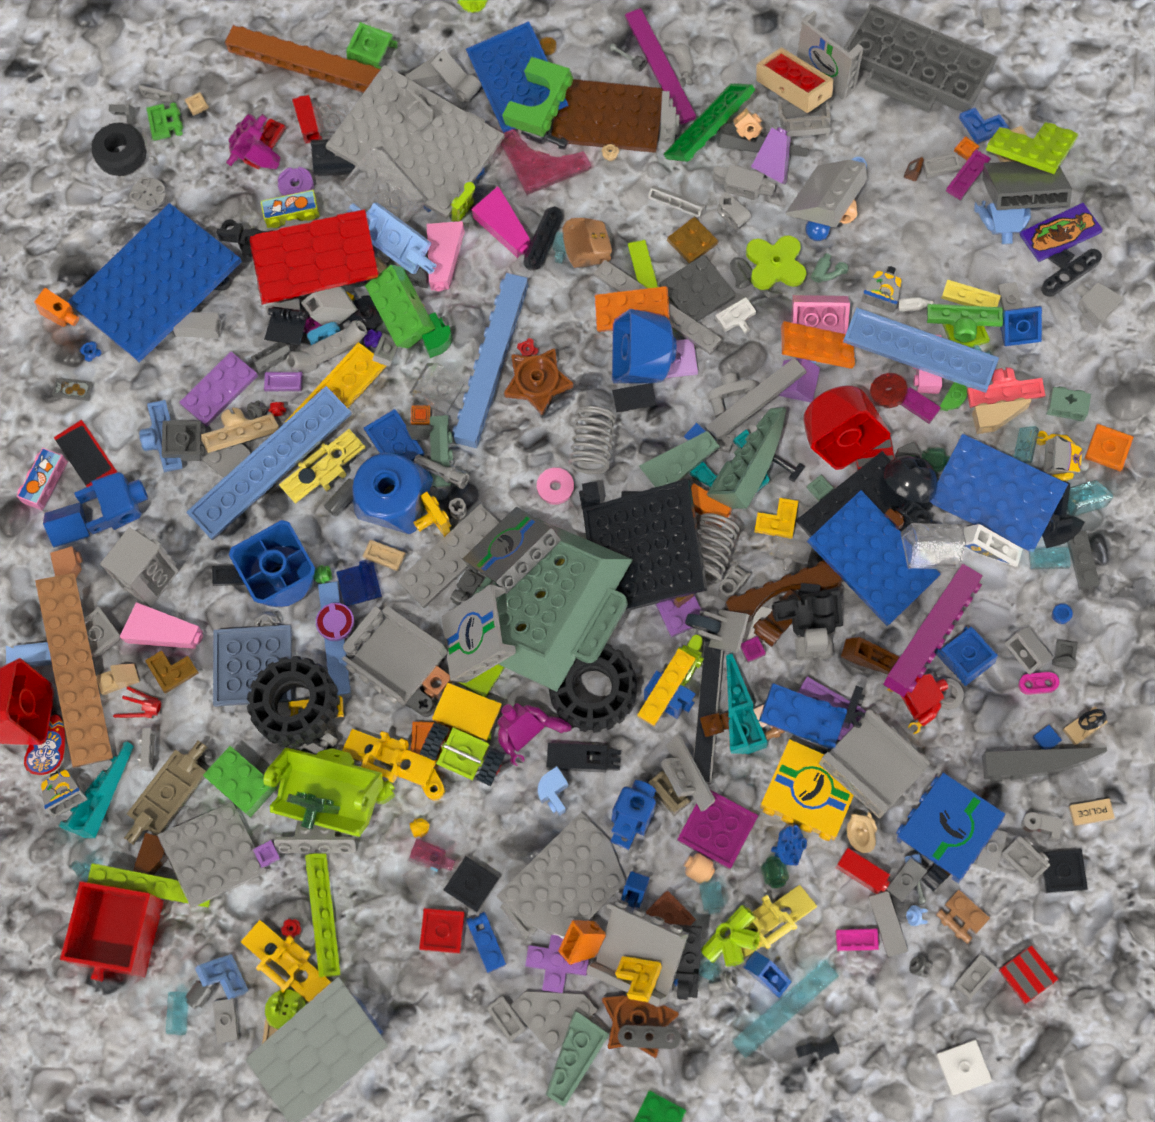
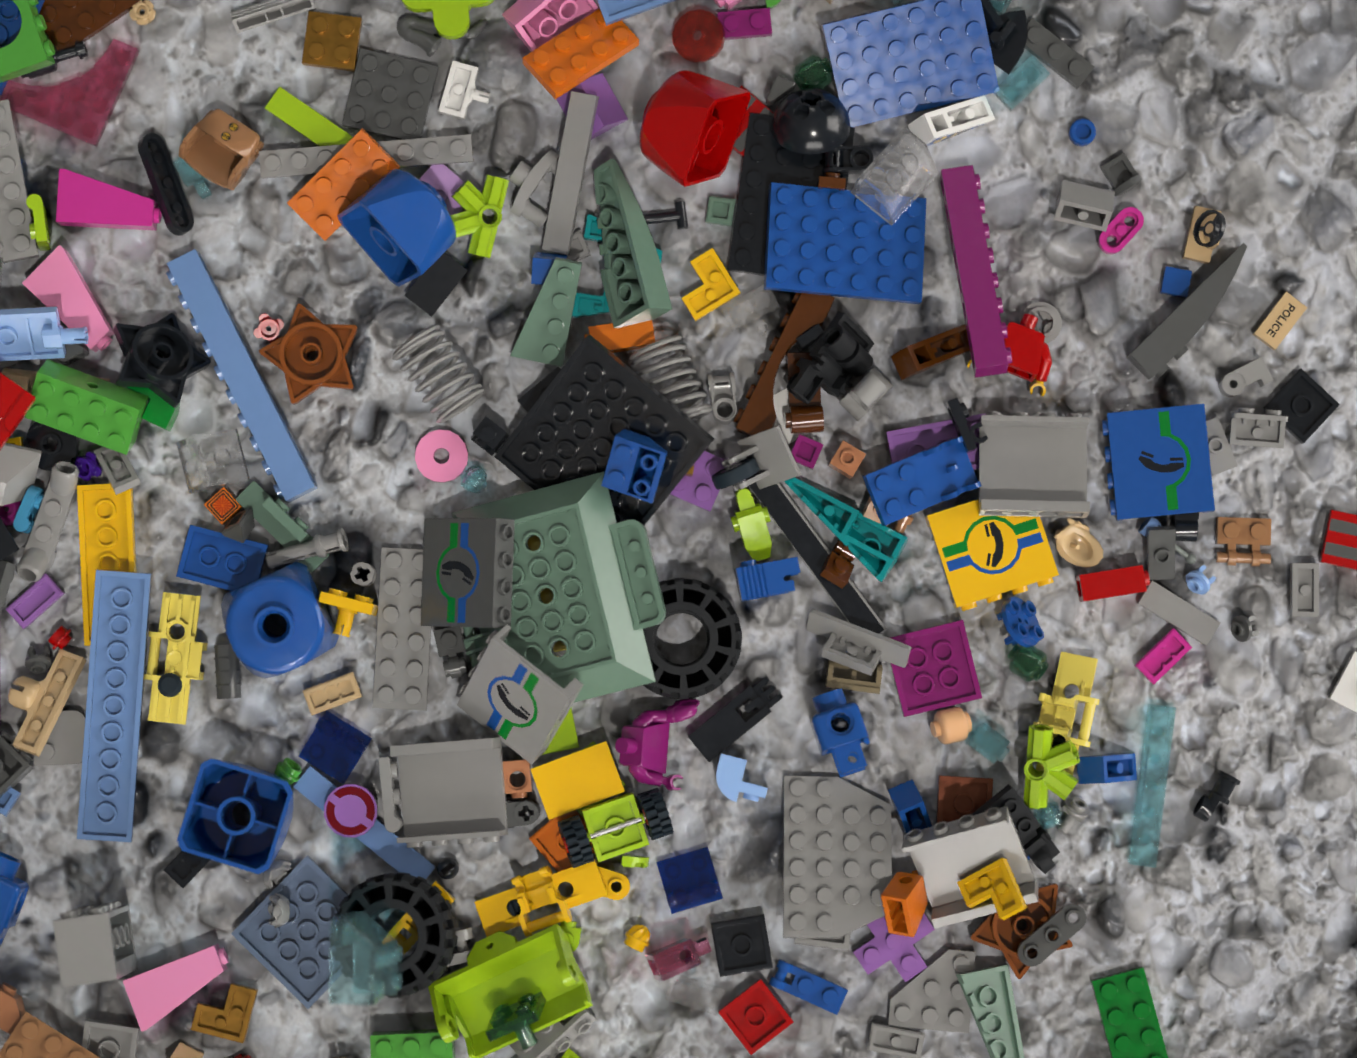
camera: 50 degrees left, 15 degrees up
yellow plate [637,648,696,727] -> none
blue piece [935,626,998,686] -> none
none -> black plate [113,313,211,408]
none -> light grey plate [268,893,290,928]
none -> clear light blue windscreen [329,911,403,1005]
none -> black hinge [437,857,459,879]
none -> lime piece [450,175,509,258]
none -> clear light blue plate [461,466,487,493]
none -> blue slope [601,429,667,504]
none -> lime tile [621,855,649,868]
none -> clear blue hinge [656,847,723,914]
none -> nougat brick [828,440,866,479]

